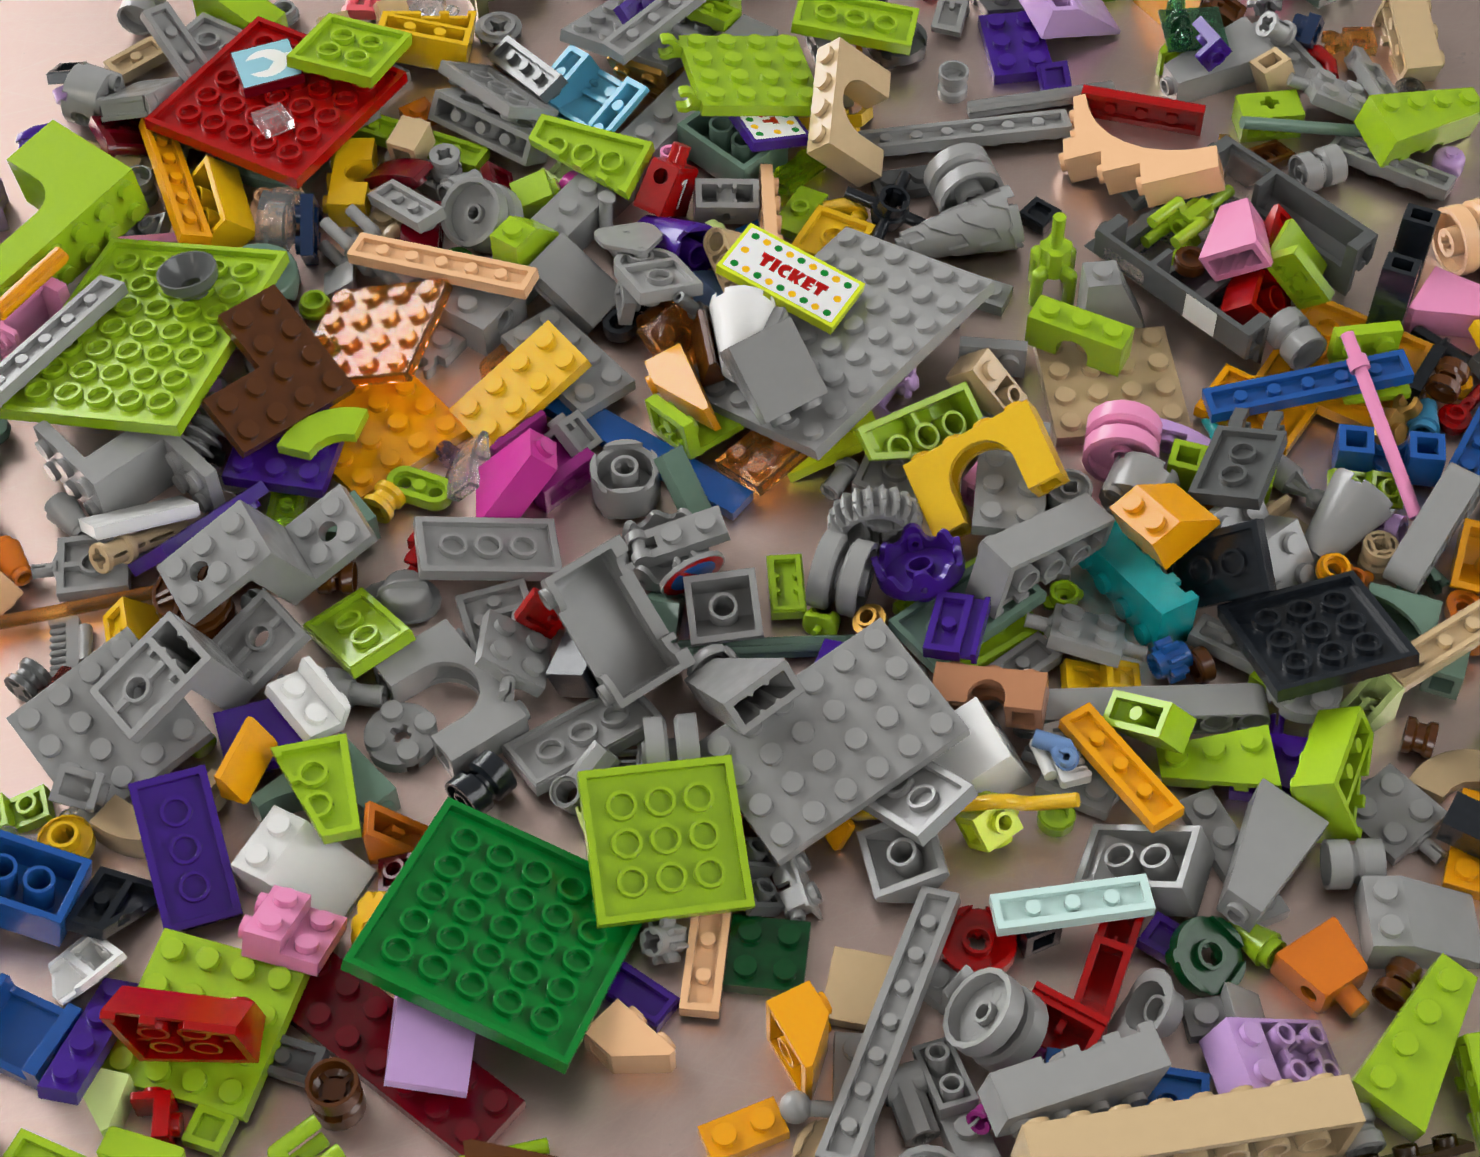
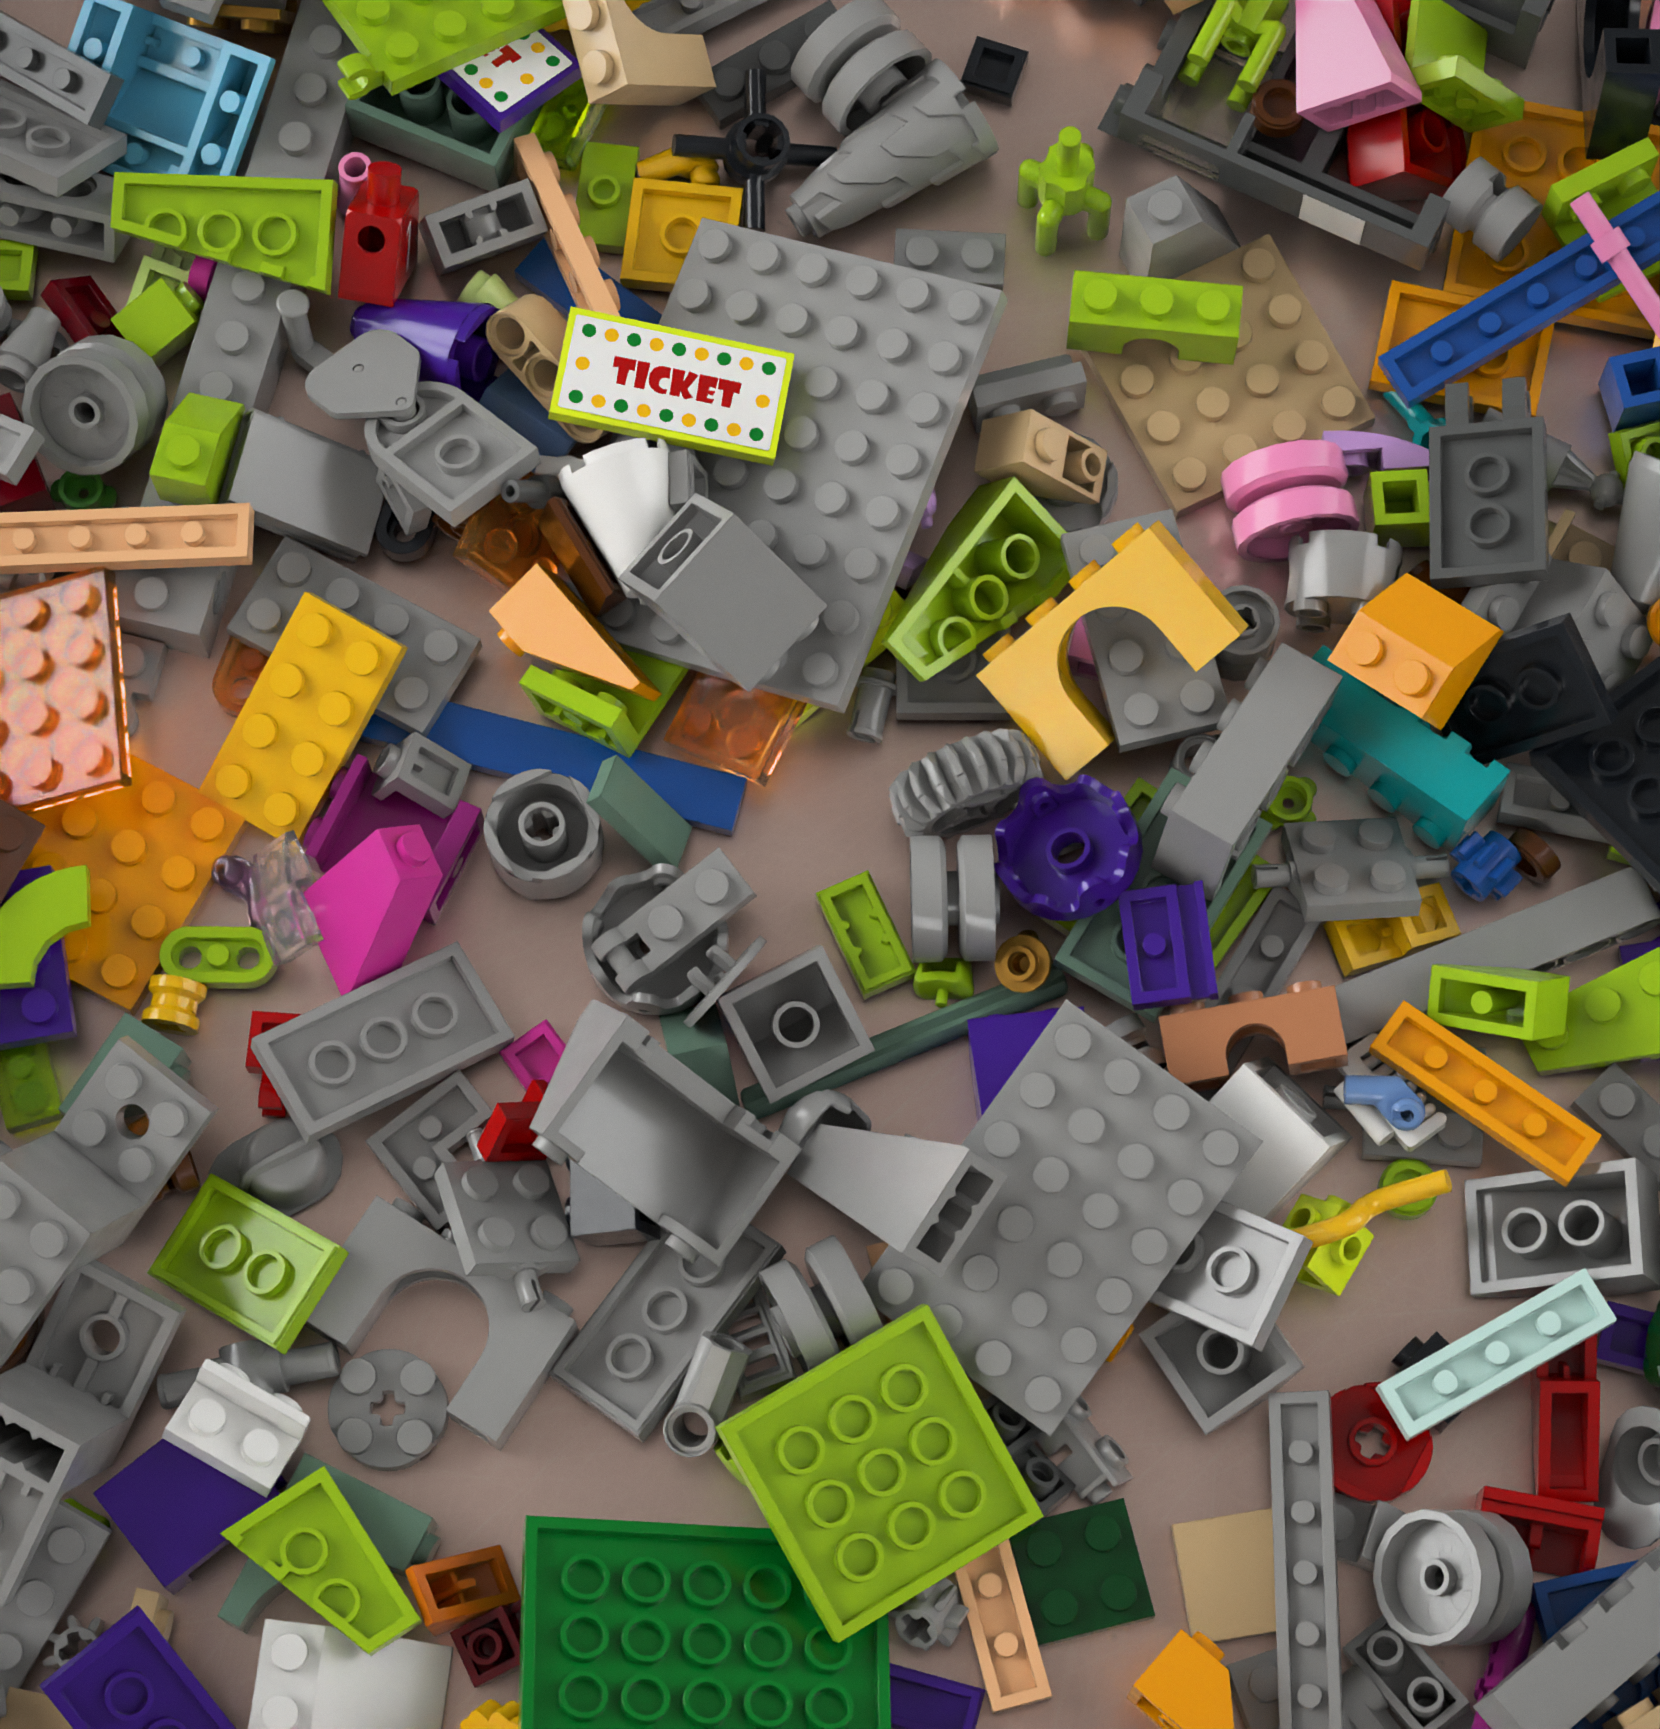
camera: 20 degrees left, 20 degrees up
light orange slope [214,716,278,804] -> none
black wheel [445,750,517,814] -> none

